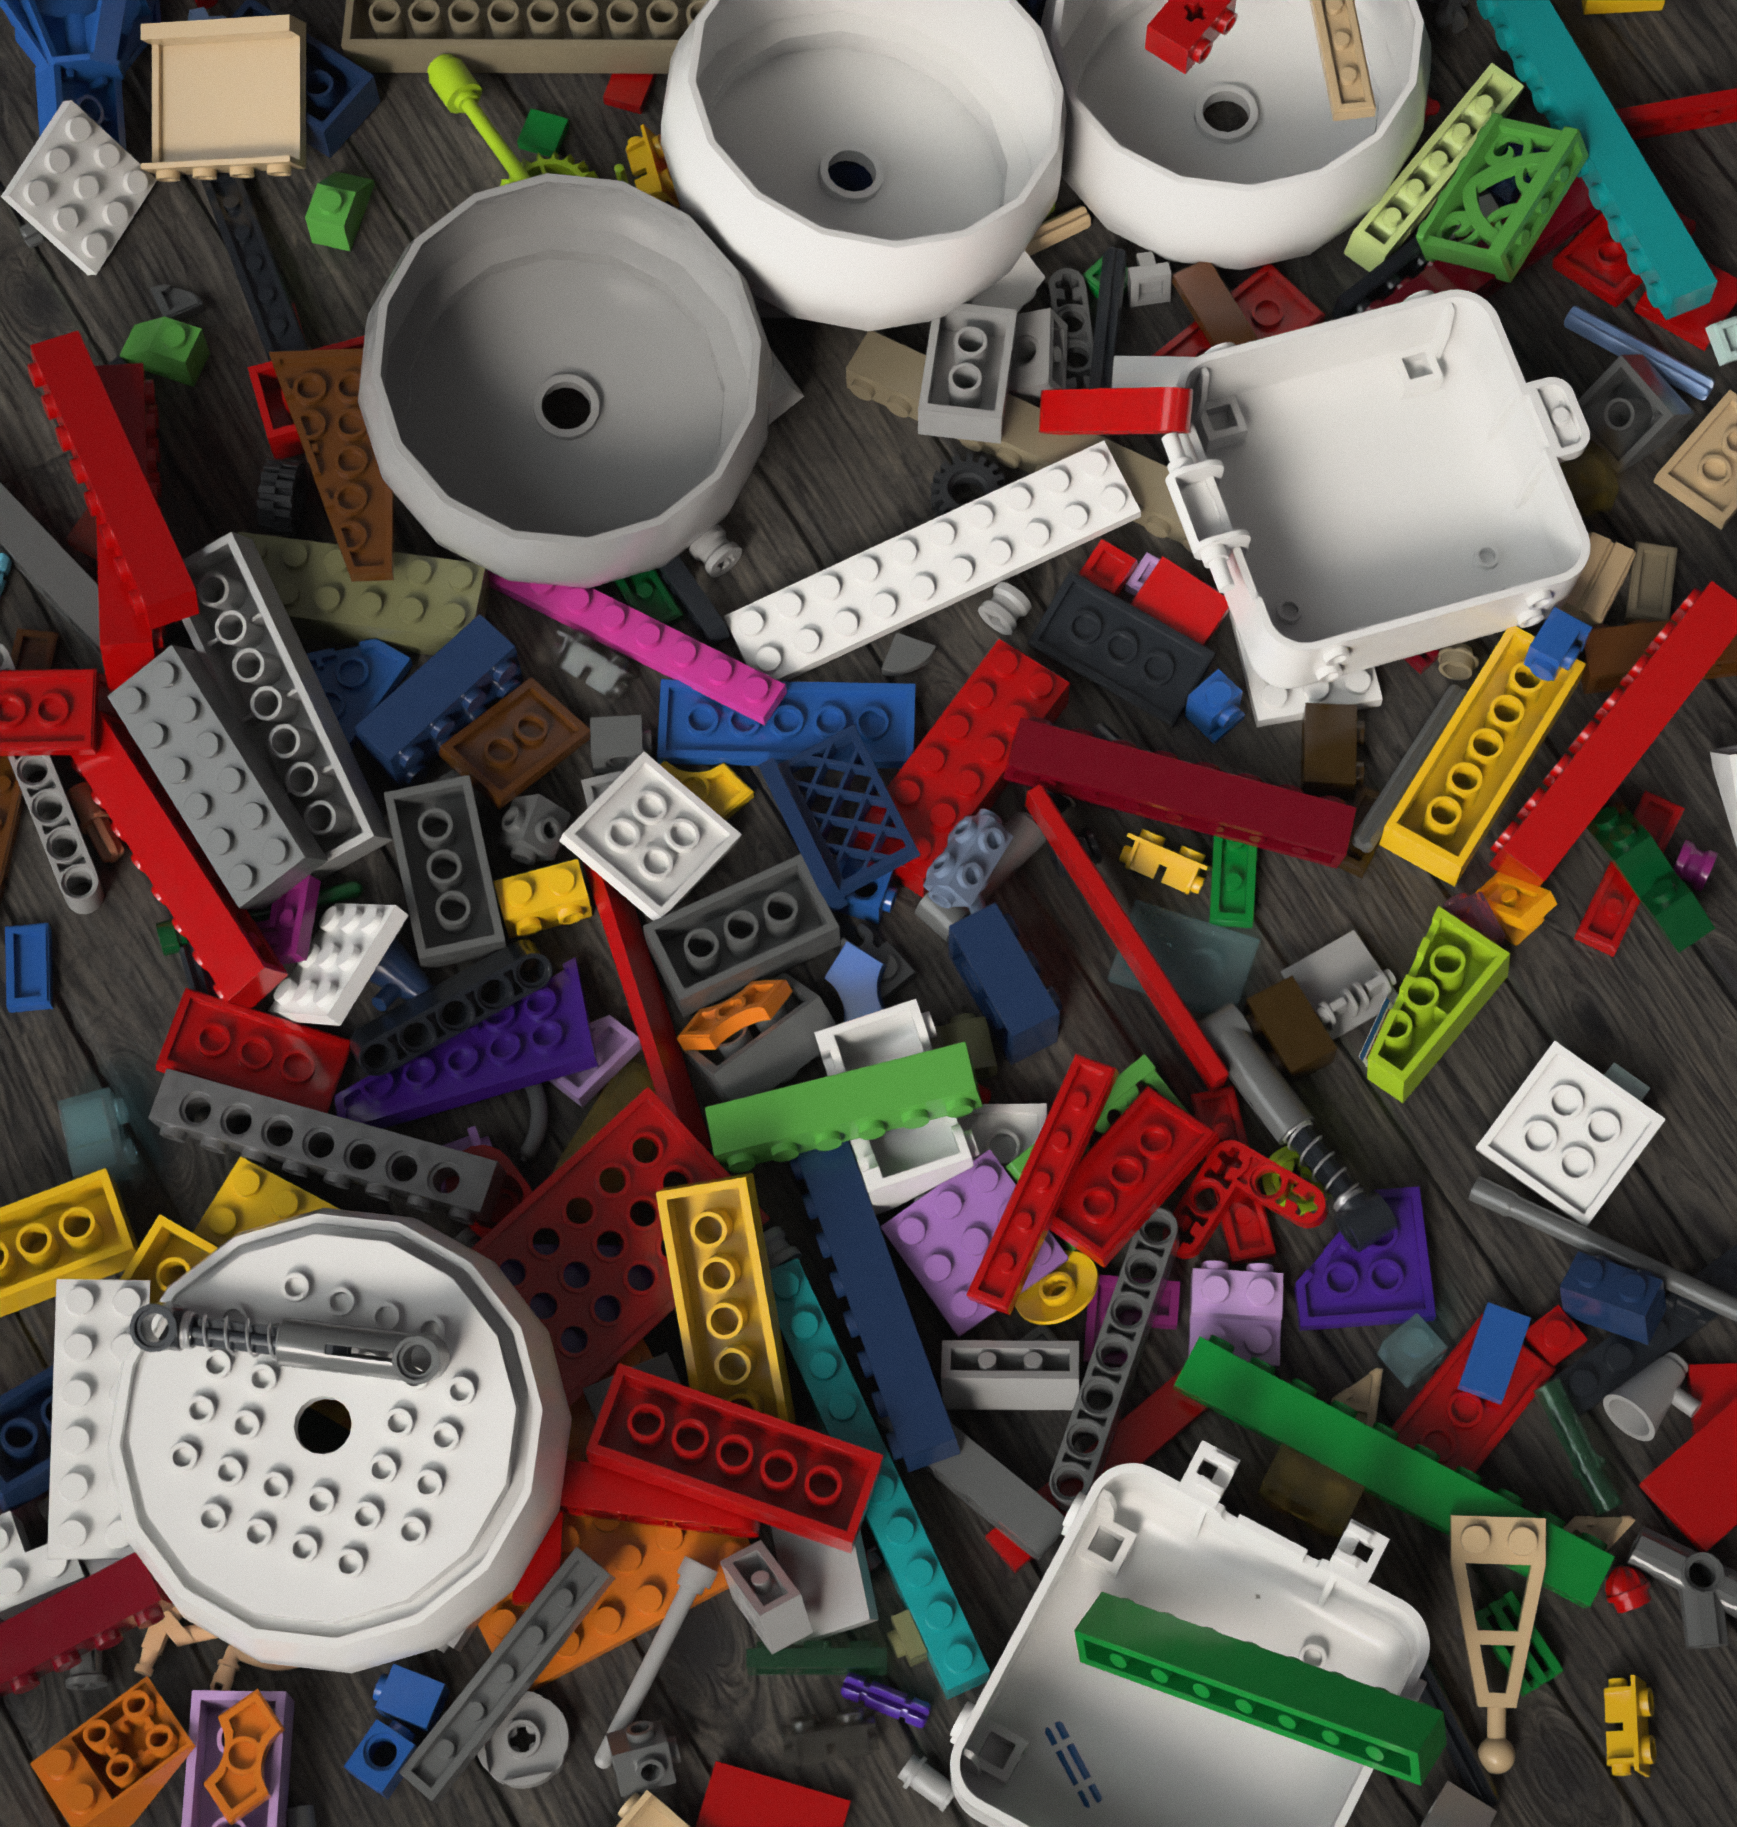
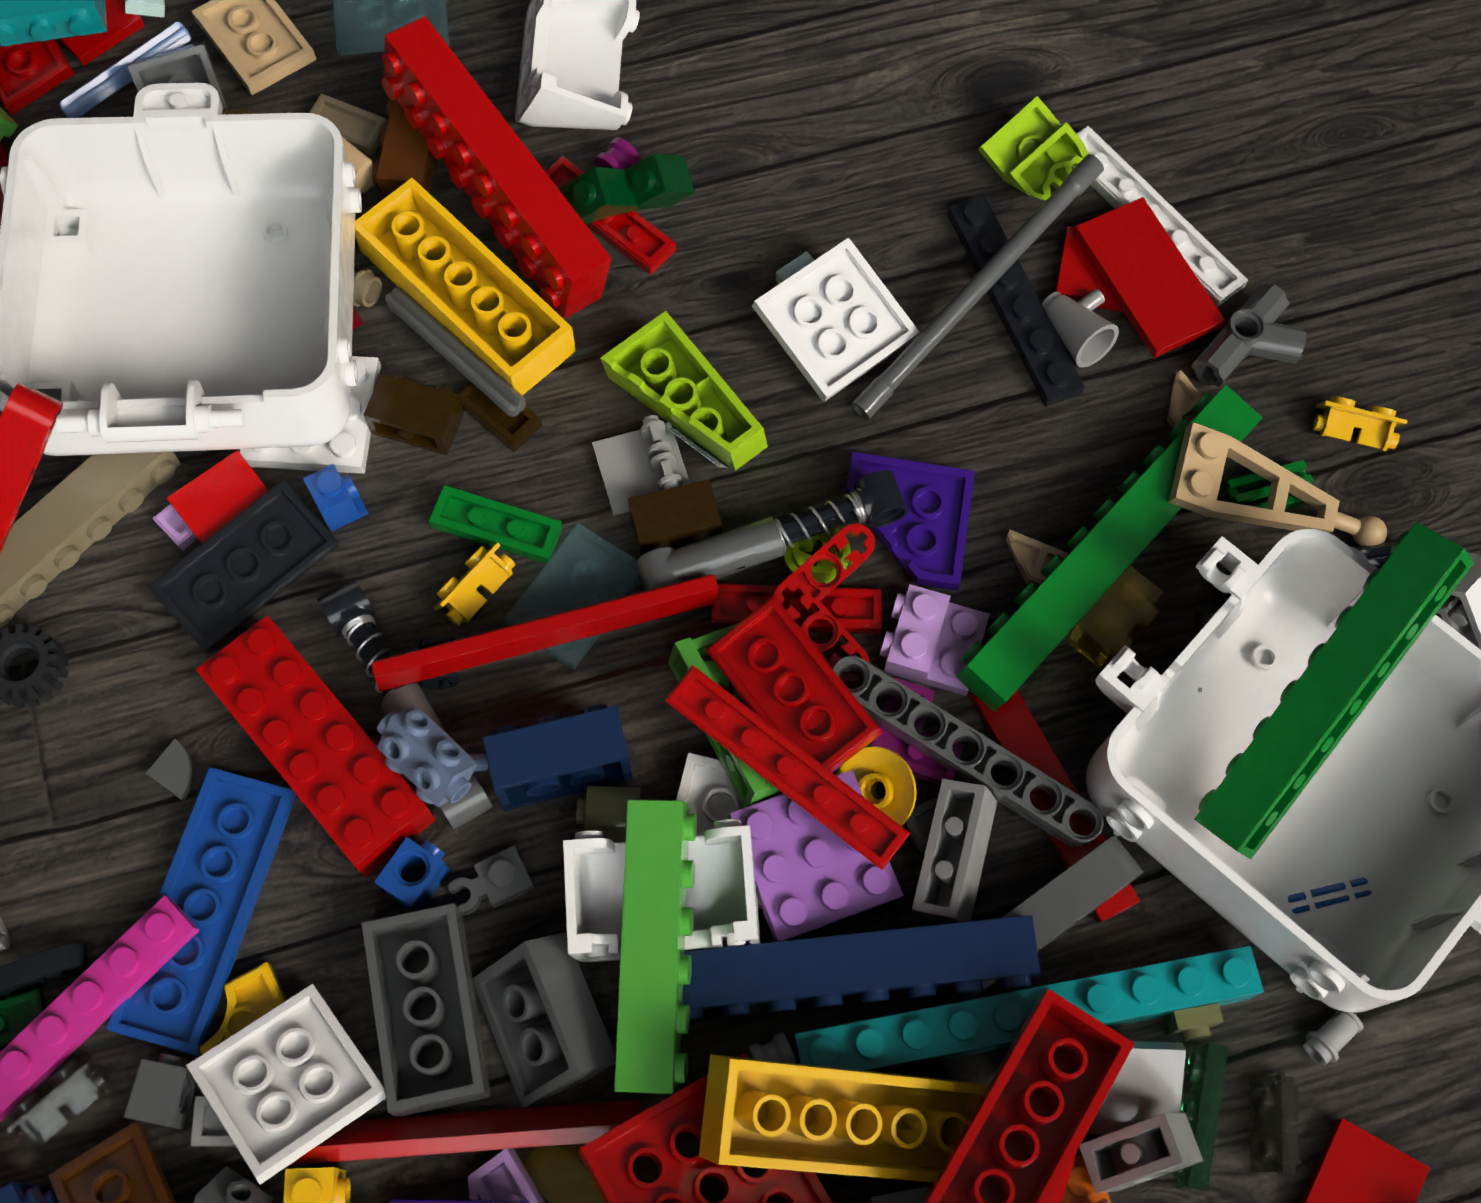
camera: 80 degrees left, 0 degrees up
orange tile [677,980,793,1051] -> none
white plate [724,440,1141,681] -> none
dark blue fence [758,724,921,912] -> none
blue tile [824,941,886,1022] -> none
dark purple axle [841,1672,931,1728] -> none
light grey wheel [978,582,1032,635] -> none
dark red brick [1003,717,1357,869] -> none
red plate [1079,539,1138,597] -> none
clear light blue brick [1377,1313,1448,1389] -> none
red tile [1391,1313,1556,1473] -> none
clear pink bracket [1443,891,1506,947] -> none
blue tile [1457,1302,1531,1405] -> none
light orange slope [1468,872,1558,946] -> none
blue brick [1523,607,1593,681] -> none
red plate [1524,1305,1588,1368] -> none
clear green pin [1533,1378,1623,1516] -> none
dark blue brick [1560,1251,1666,1345] -> none
red plate [1605,1566,1652,1613] -> none

